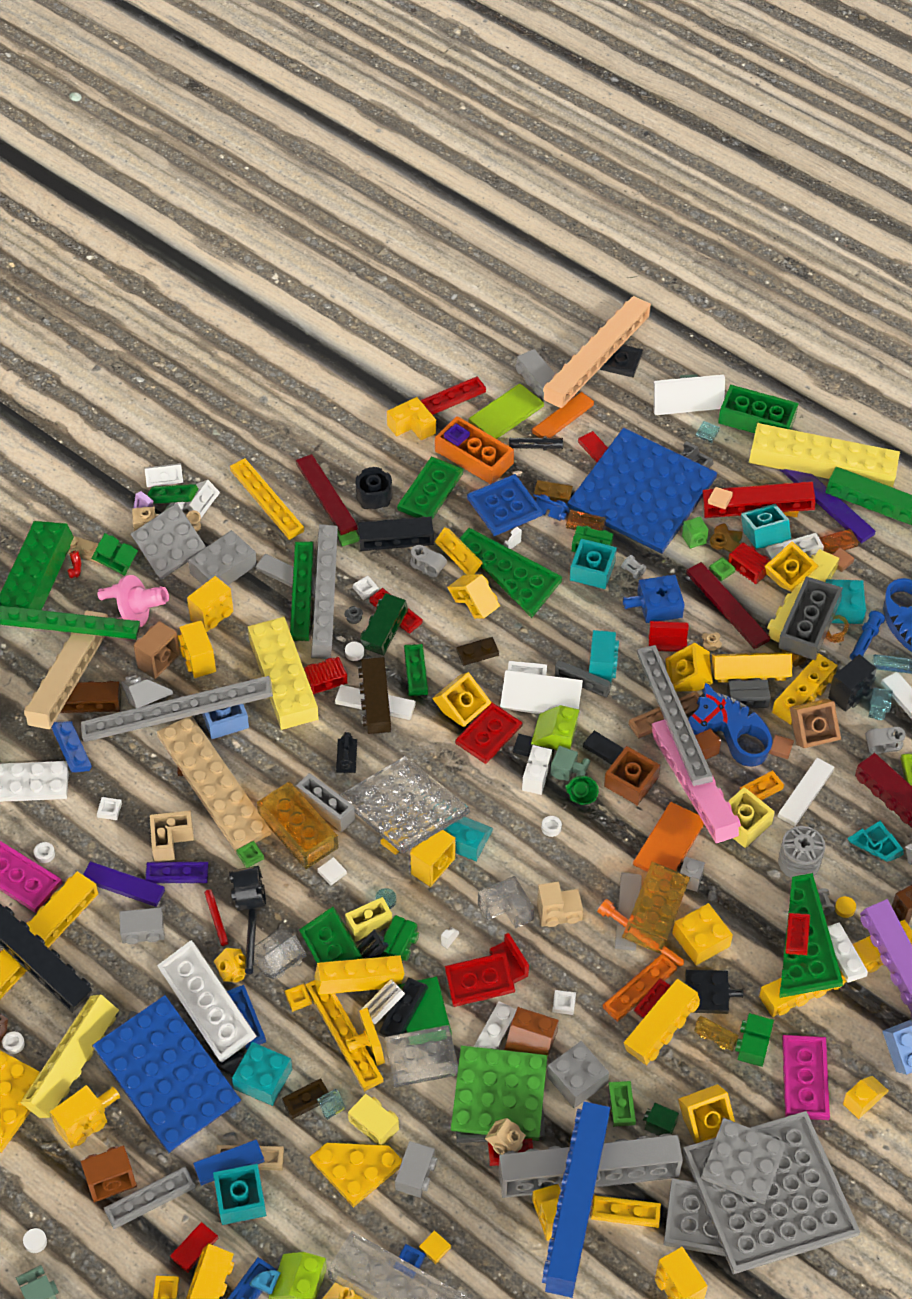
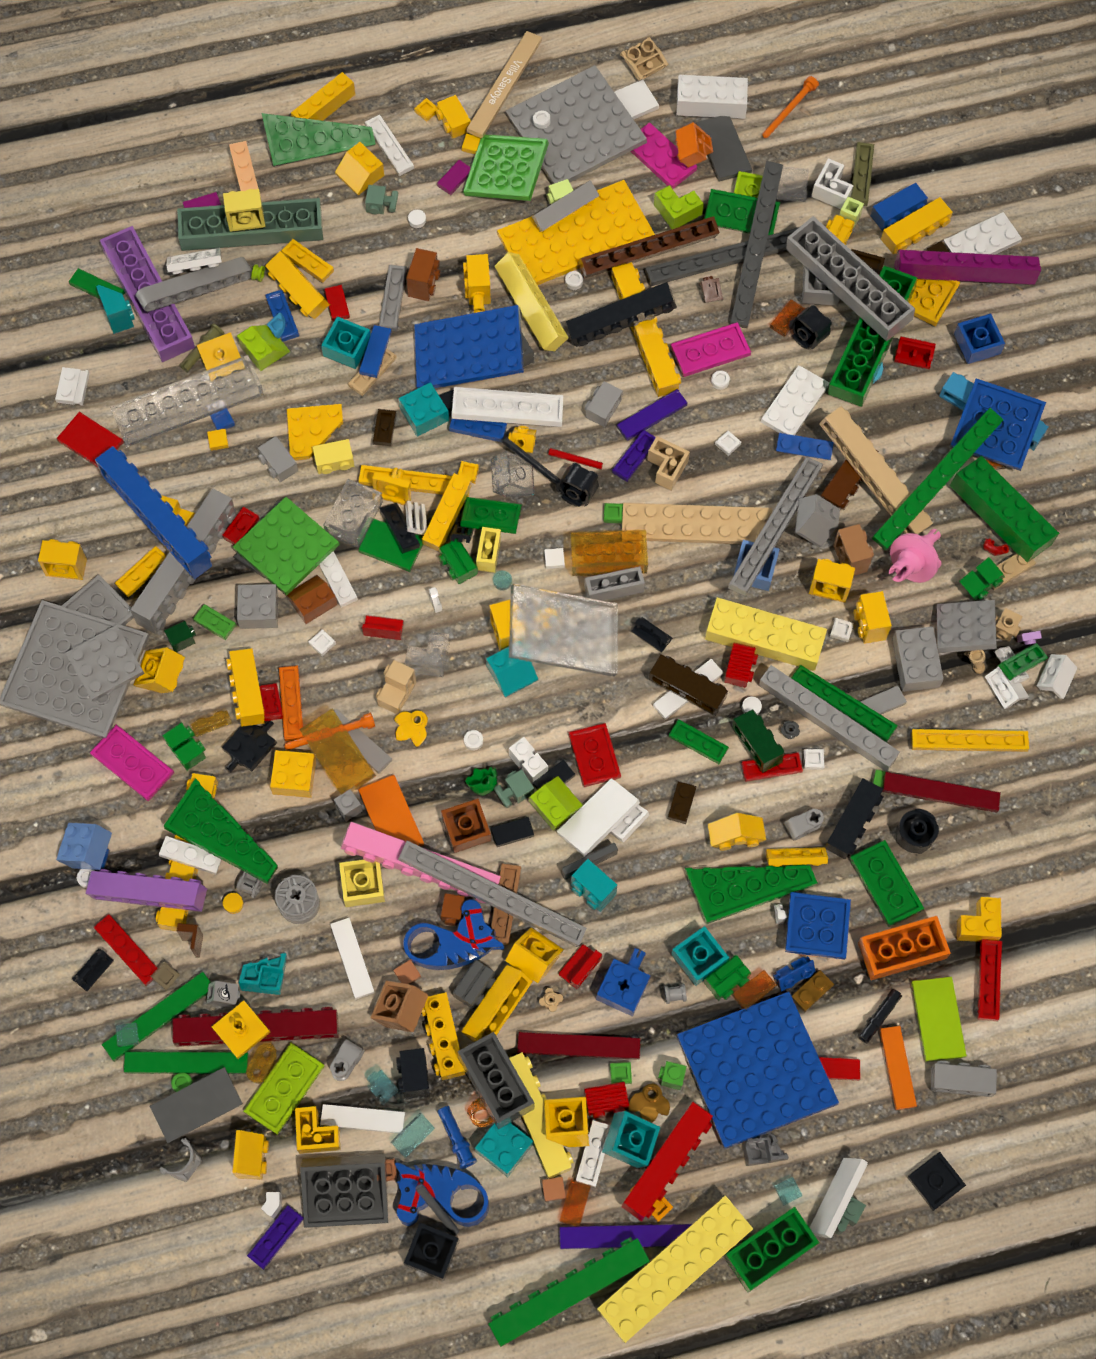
camera: 125 degrees right, 15 degrees up
clear light blue tile [317,1089,346,1120] -> none
yellow slope [432,672,491,727] -> none
dark purple tile [444,423,470,446] -> none
red tile [444,952,515,1007] -> none
tan brick [485,1118,526,1155] -> none
light nougat brick [543,296,651,408] -> none
light nougat tile [708,487,733,509] -> none
light orange plate [739,770,784,801] -> none
red plate [786,913,810,955] -> none
yellow slope [843,1076,889,1119] -> none
none -> yellow plate [394,711,428,747]
none -> white tile [830,618,854,642]

